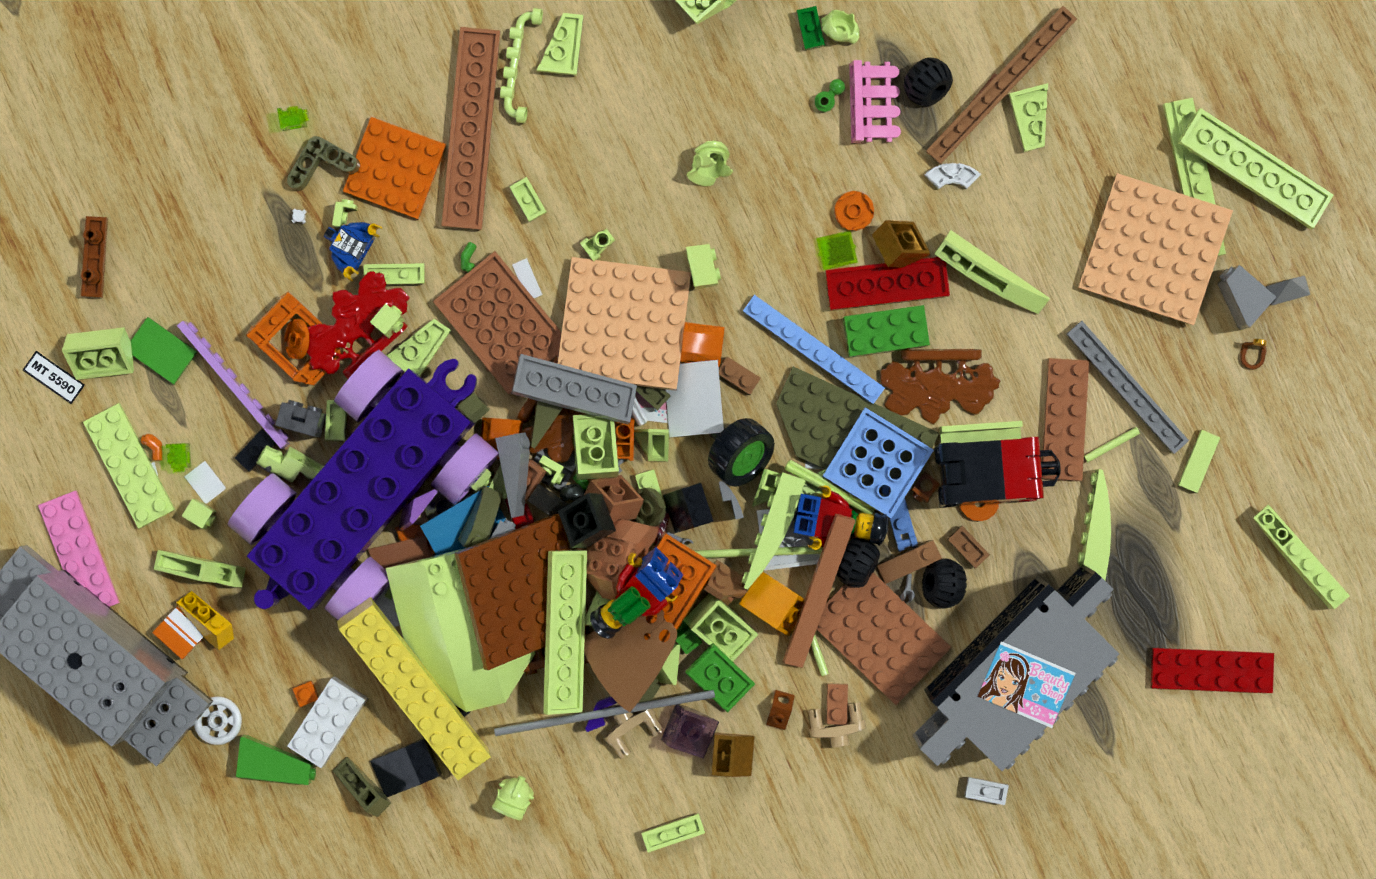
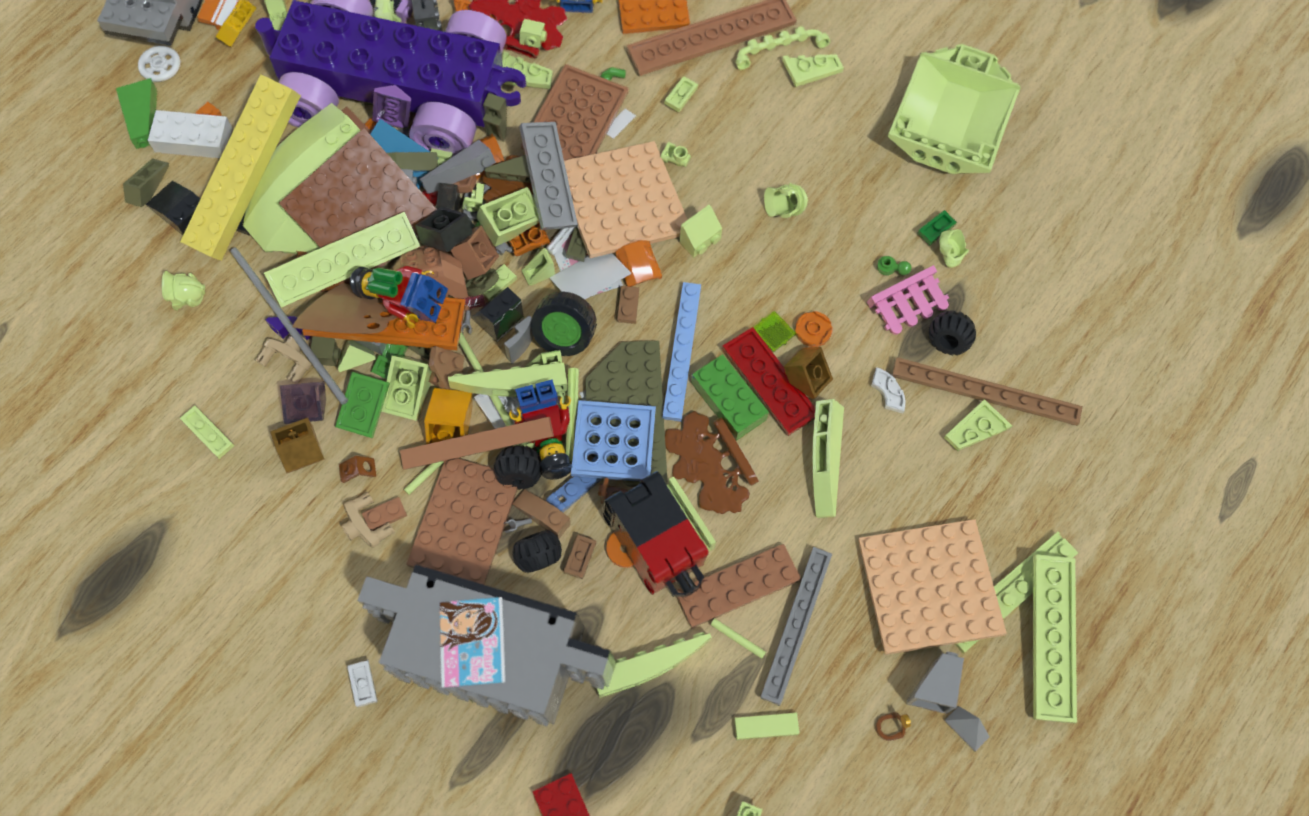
camera: 60 degrees right, 20 degrees down
yellowish green plate [364,263,425,285] -> none

